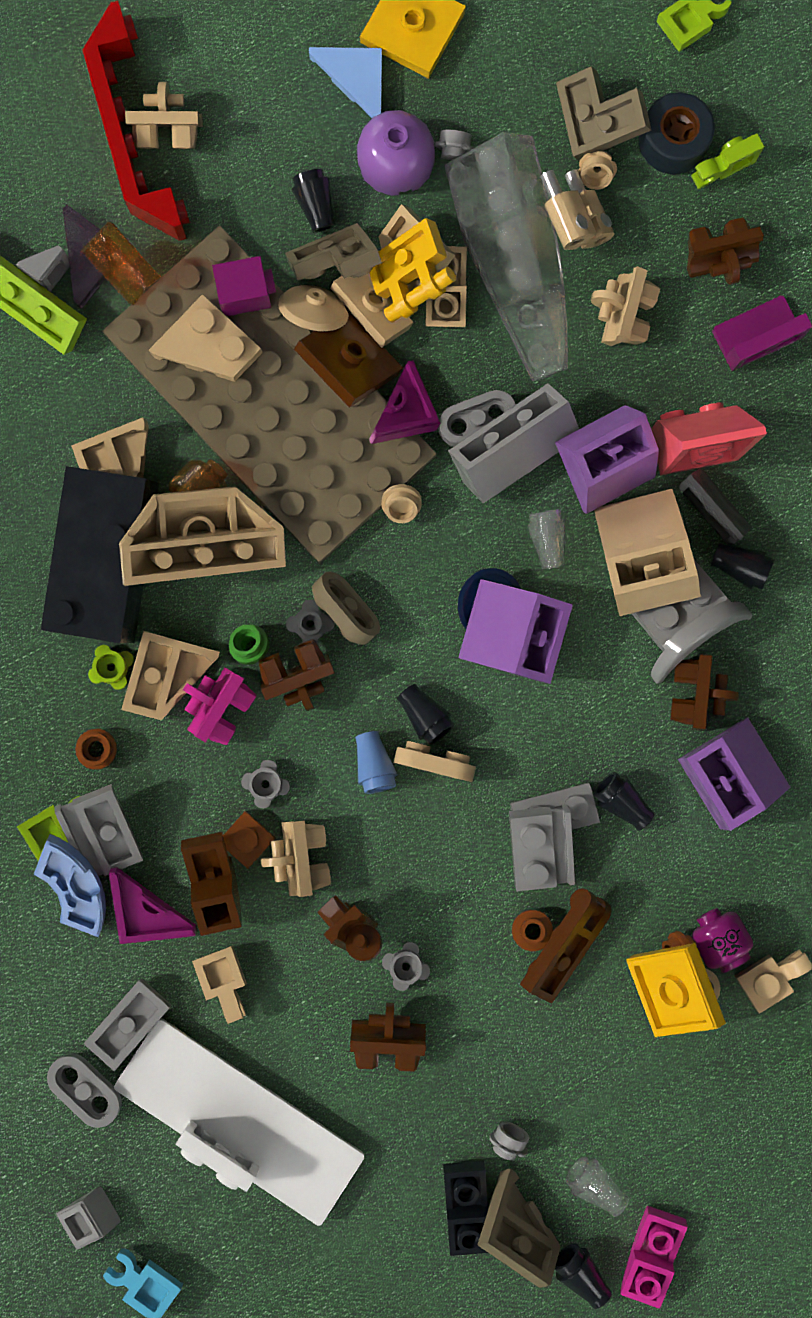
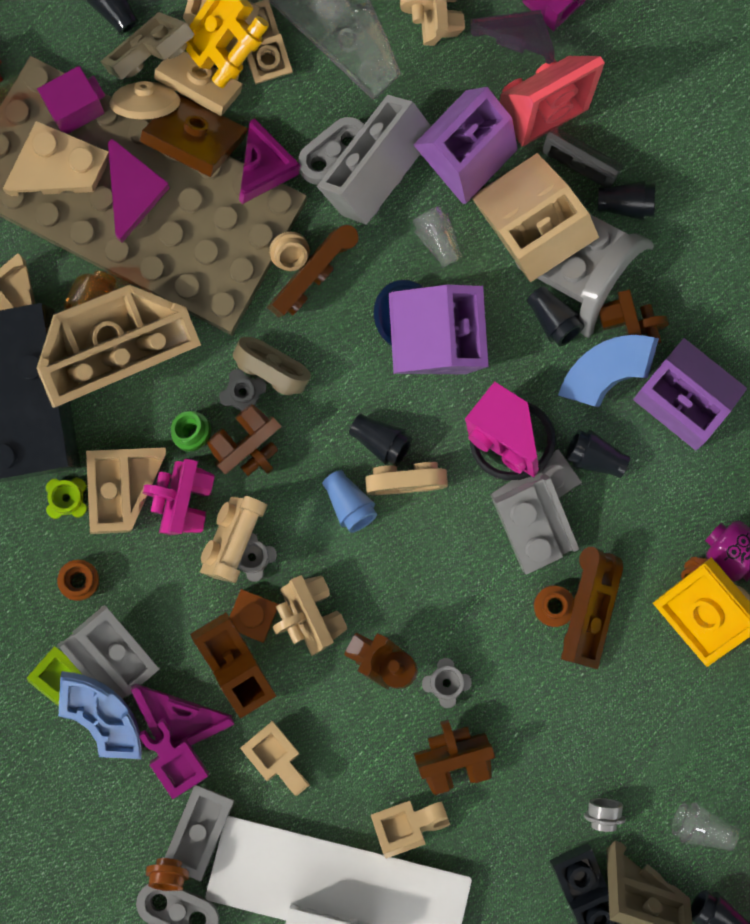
camera: 15 degrees left, 5 degrees down
none -> magenta tile [108,139,170,243]
none -> magenta plate [139,718,209,799]
none -> dark orange plate [146,858,189,891]
none -> tan plate [200,496,268,583]
none -> reddish brown plate [267,225,359,318]
none -> tan plate [371,801,450,859]
none -> dark pink slope [465,381,539,478]
none -> clear purple tile [470,10,555,64]
none -> black tyre [470,402,556,481]
none -> black cone [527,286,584,347]
none -> medium blue tile [558,335,659,407]

